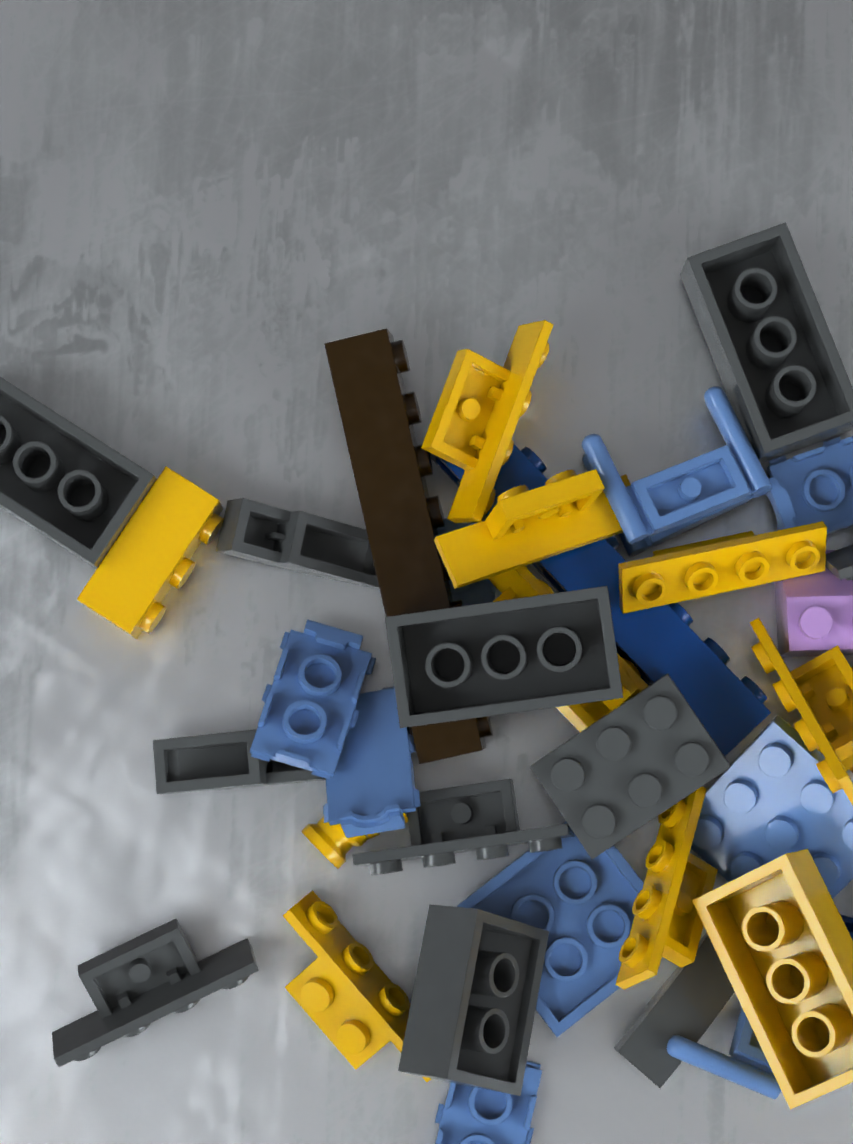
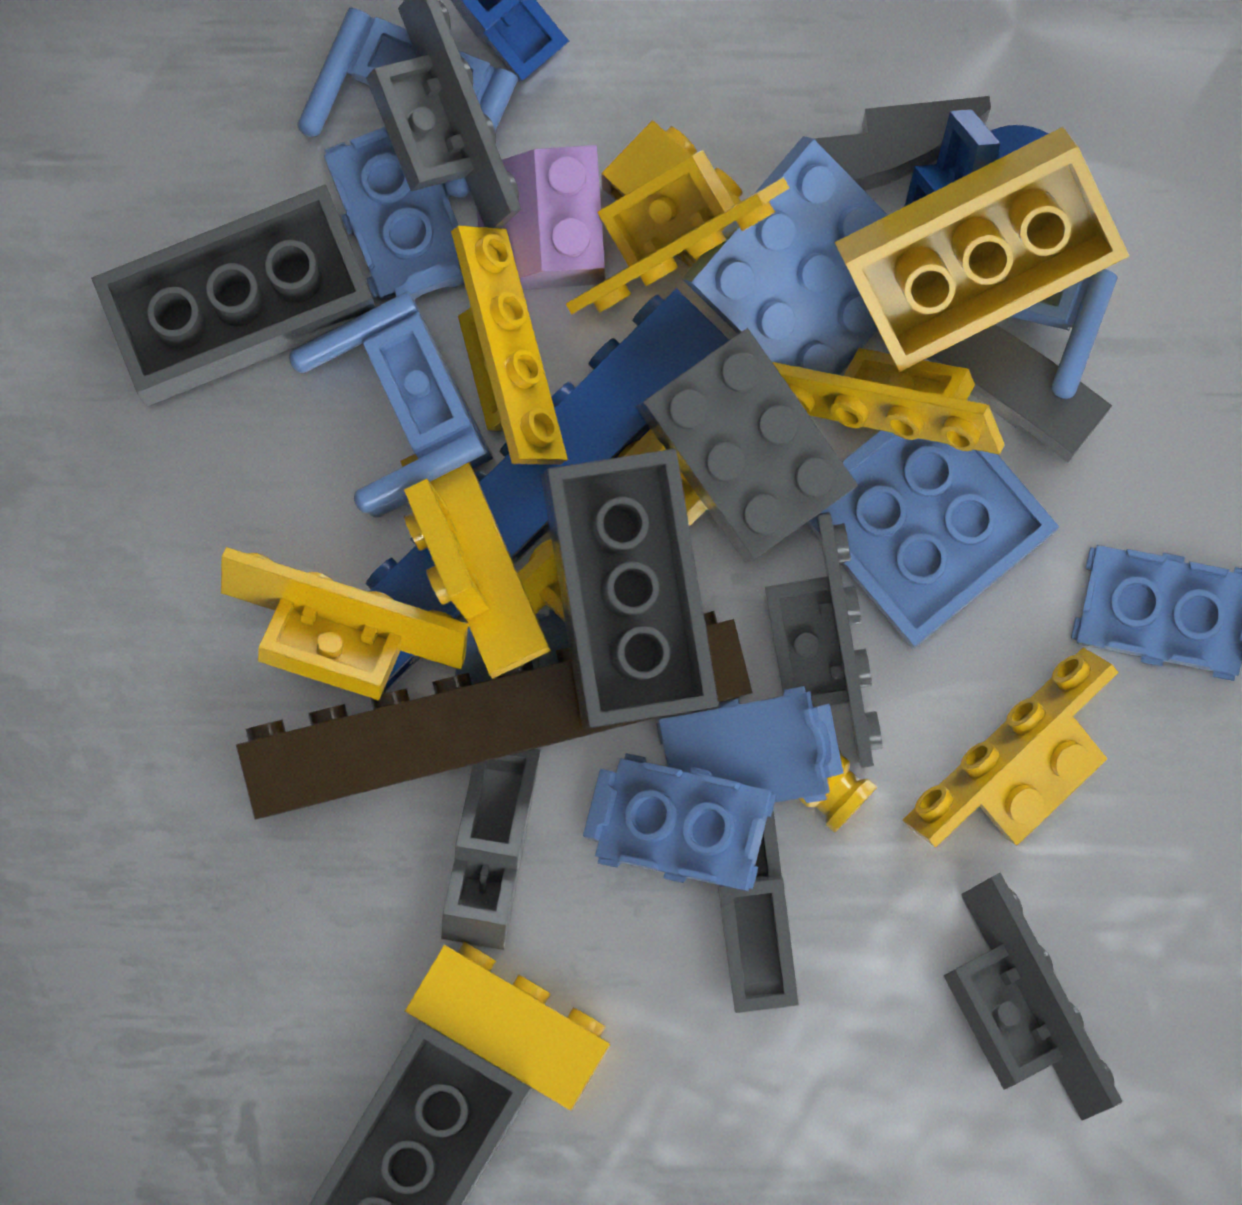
camera: 85 degrees left, 0 degrees up
dark grey slope [398,905,549,1096] -> none

